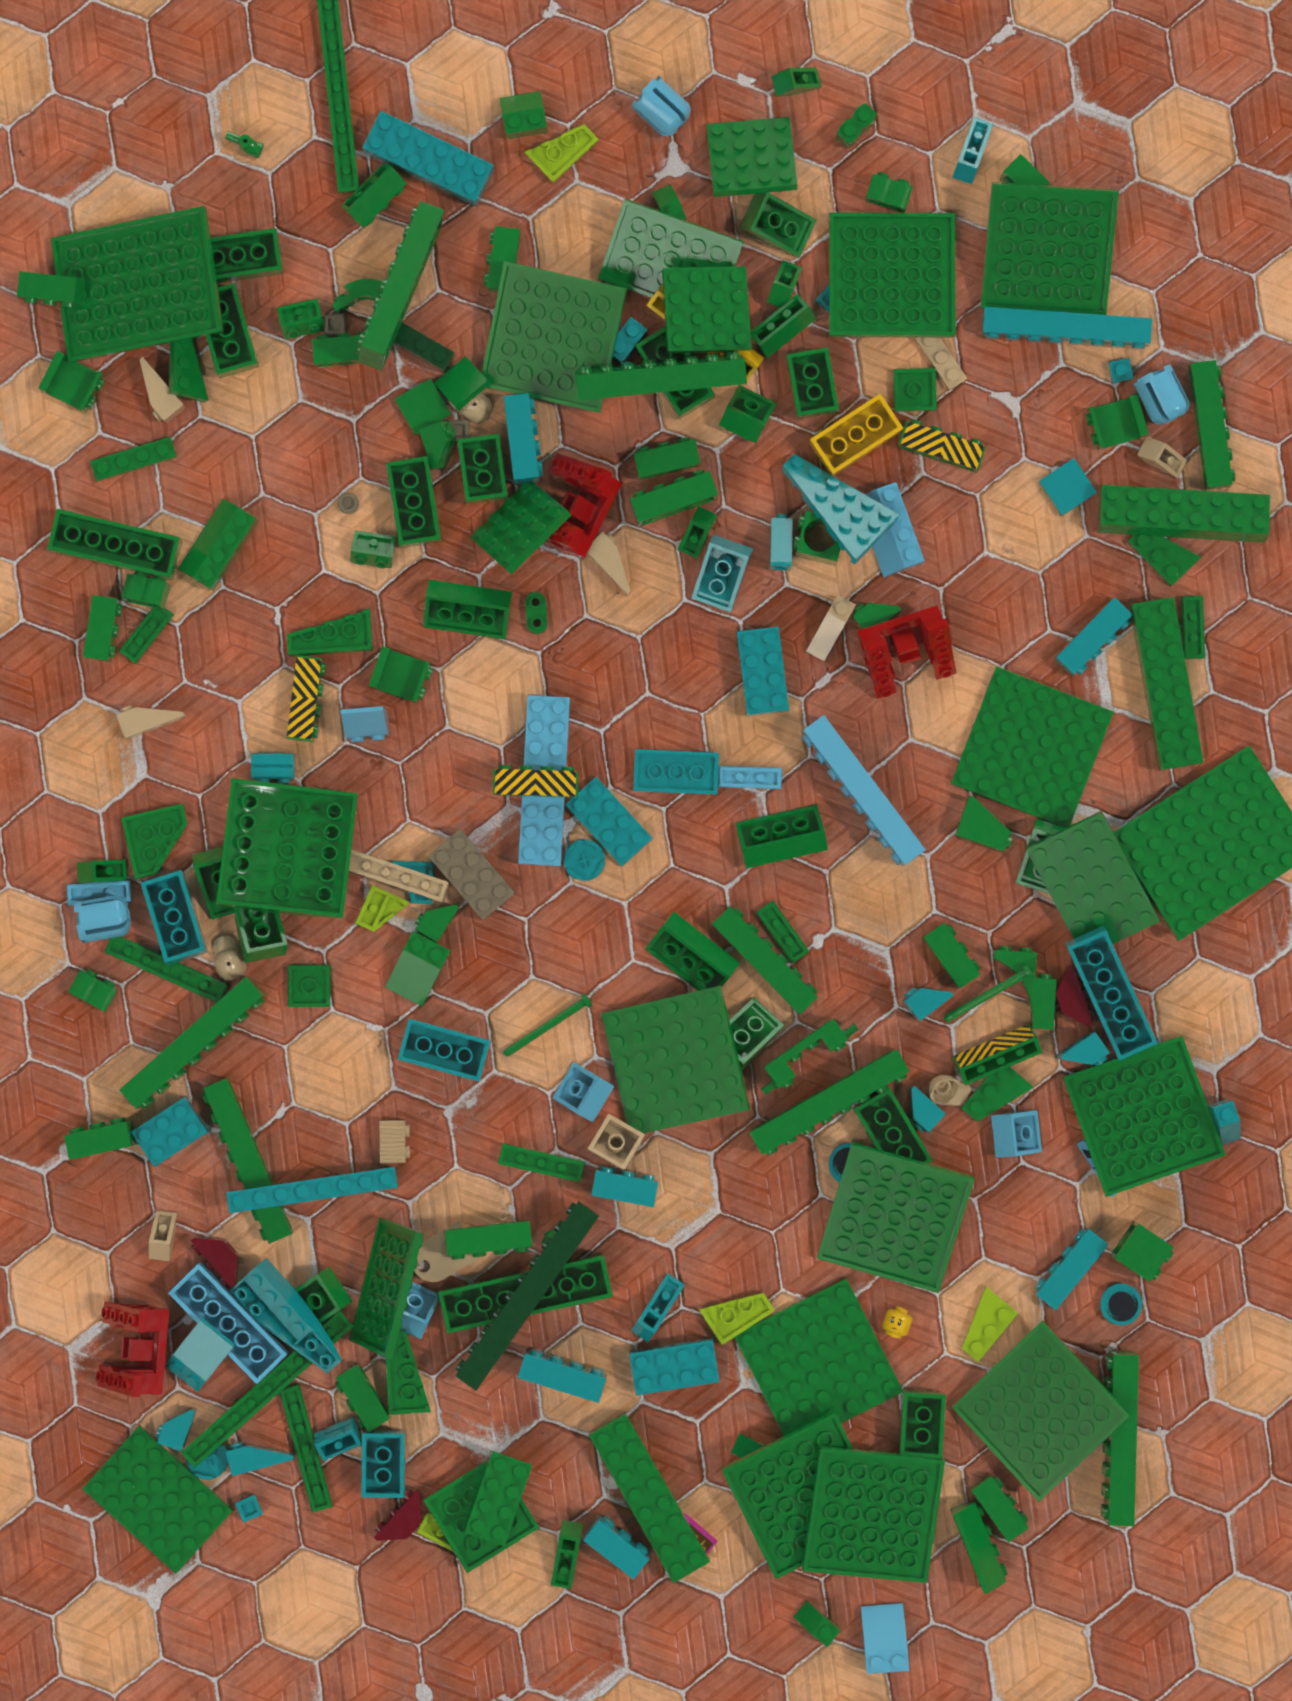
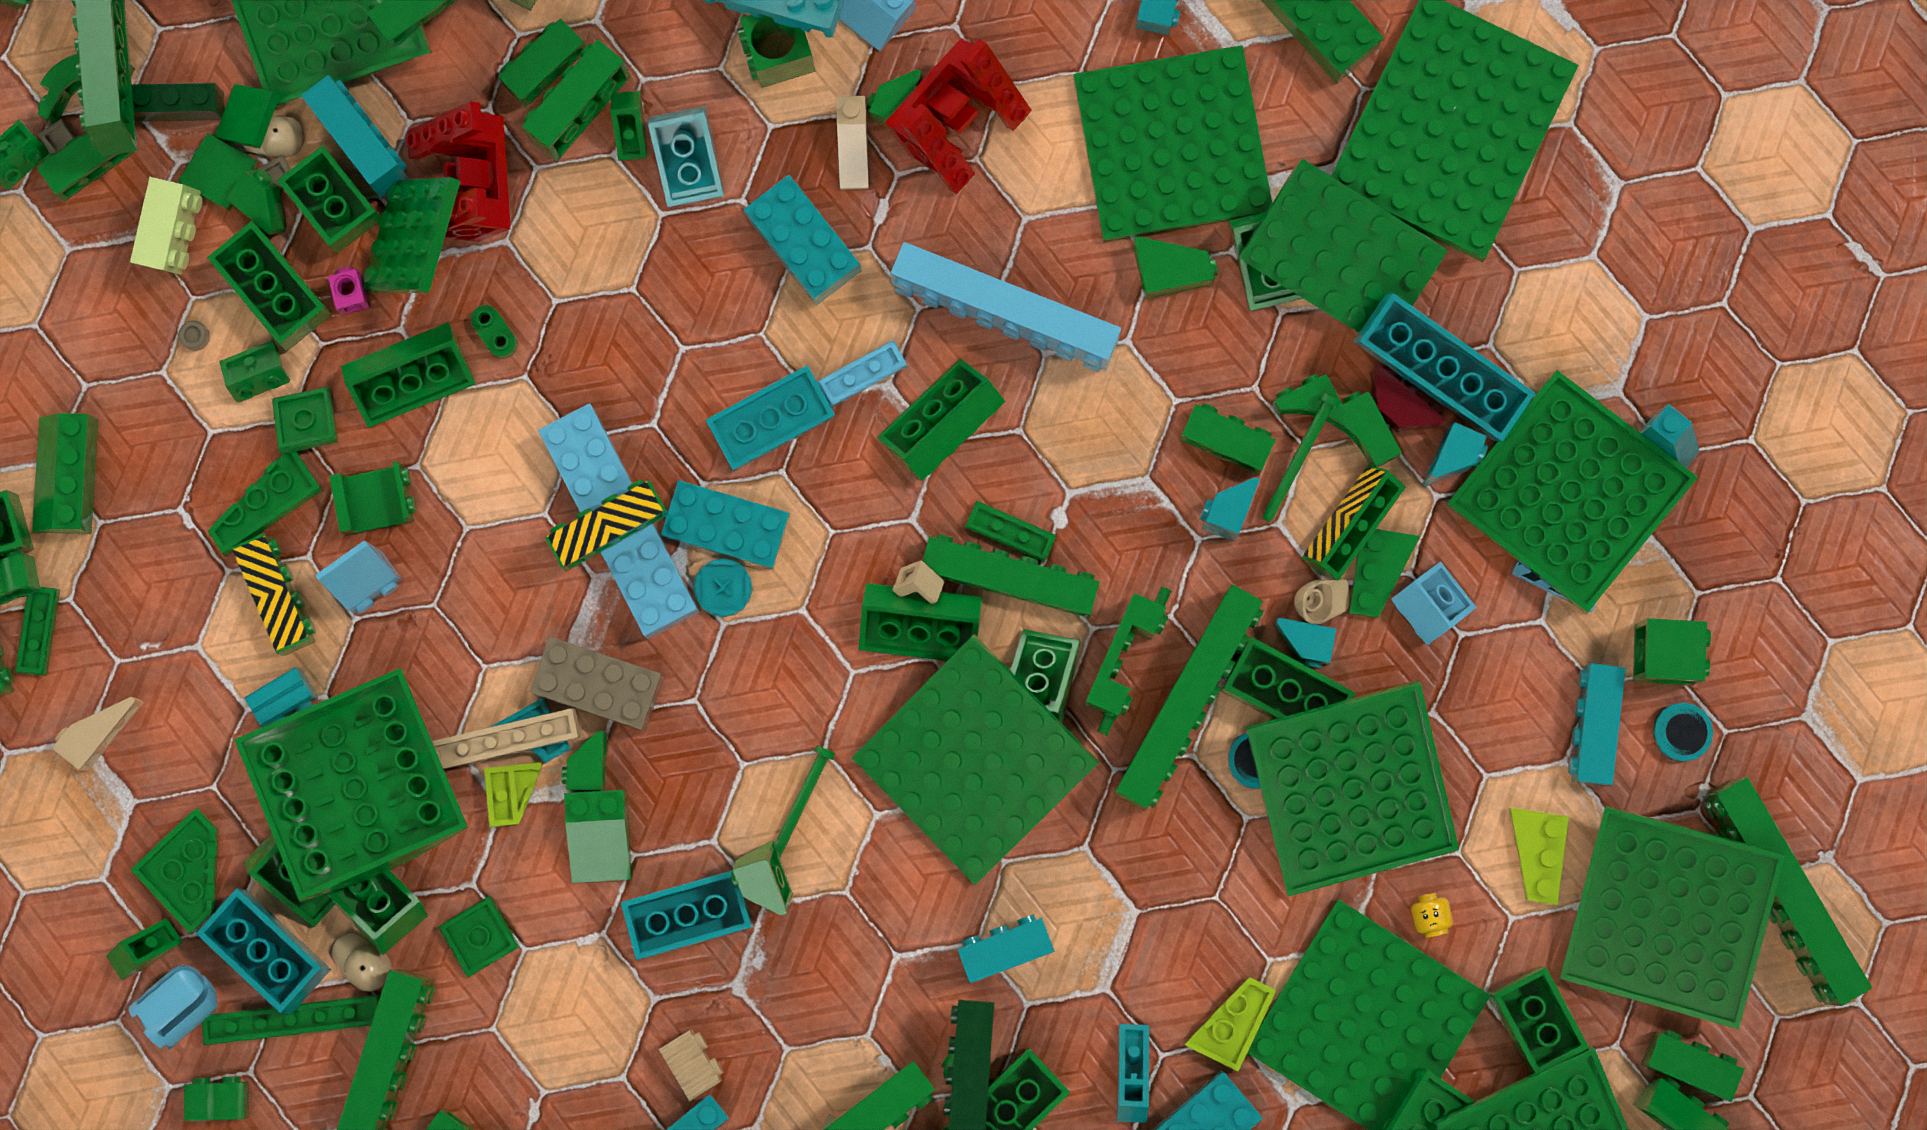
camera: 30 degrees left, 5 degrees down
medium azure tile [67,881,132,906] -> none
green plate [498,1143,585,1182] -> none
medium azure slope [553,1062,614,1122] -> none
tan slope [587,532,631,596] -> none
tan slope [587,1114,645,1171] -> none
teal slope [769,514,793,571] -> none
none -> yellowish green brick [130,177,202,275]
none -> green tile [272,386,338,454]
none -> dark pink brick [328,267,370,315]
none -> slope [731,841,793,915]
none -> tan panel [893,560,944,604]

